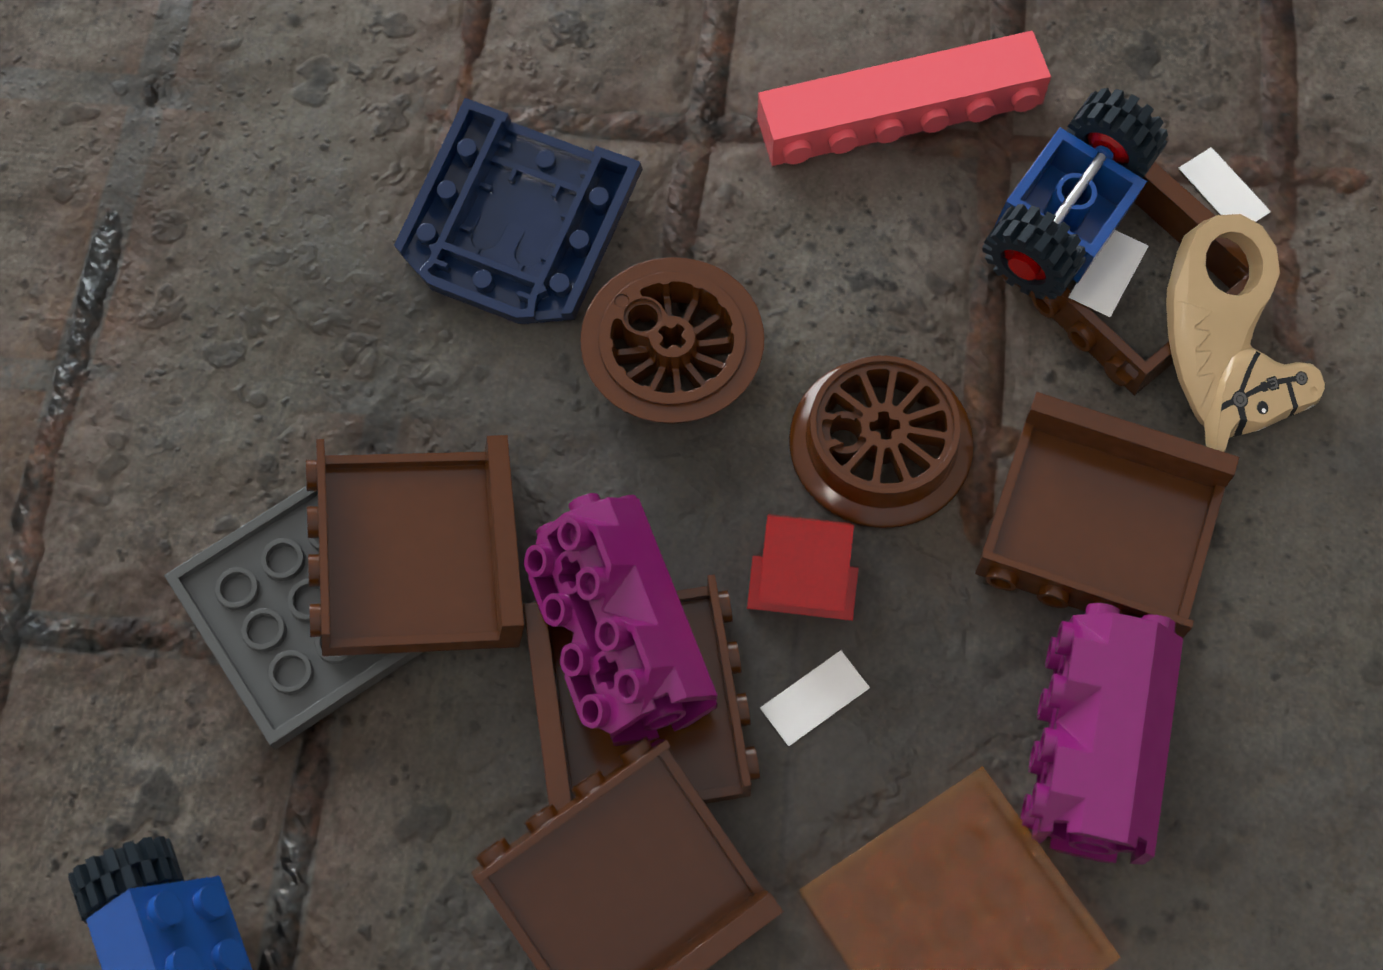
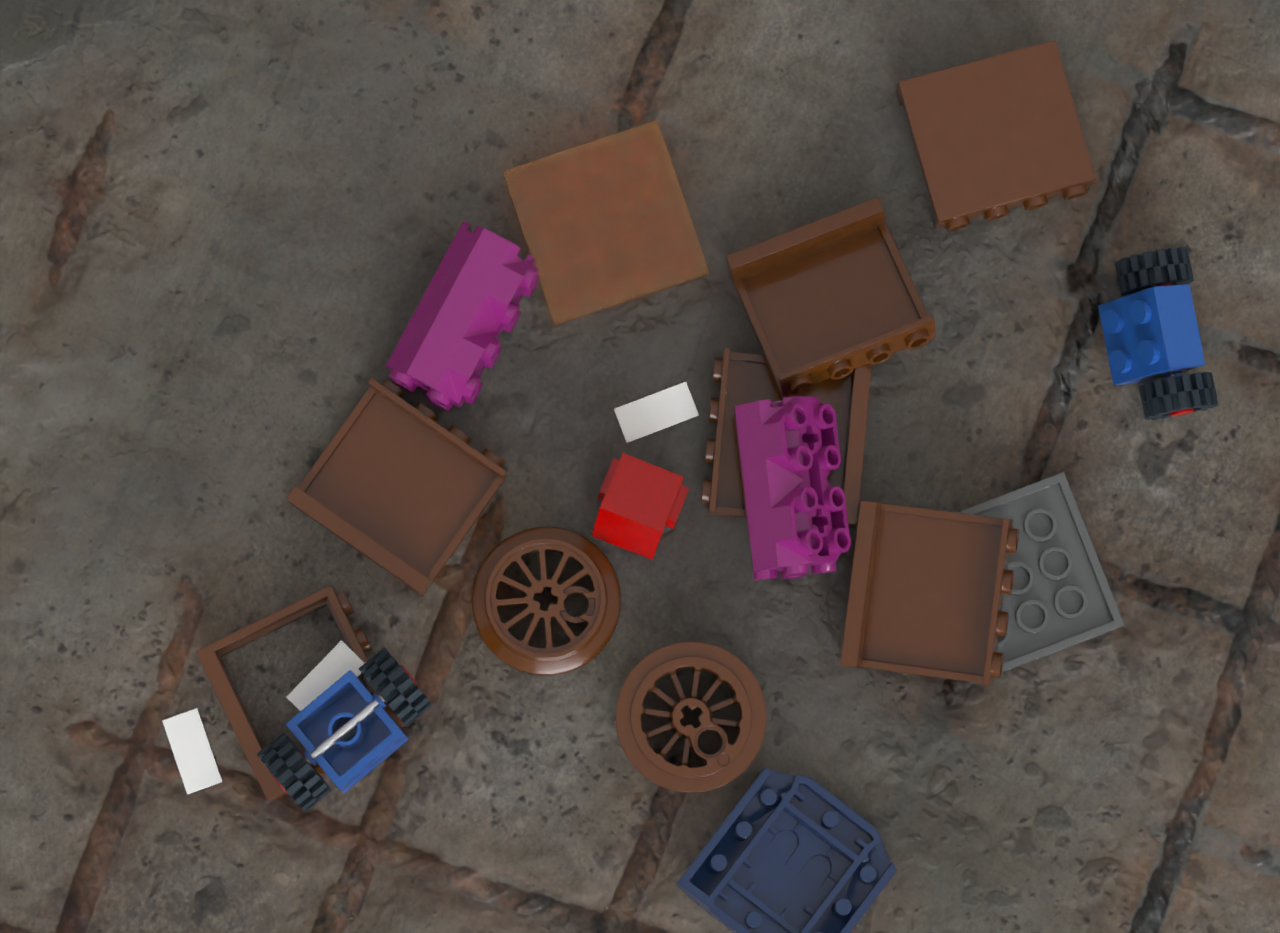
camera: 170 degrees left, 15 degrees up
coral brick [757,30,1051,166] -> none
tan animal [1166,214,1325,452] -> none

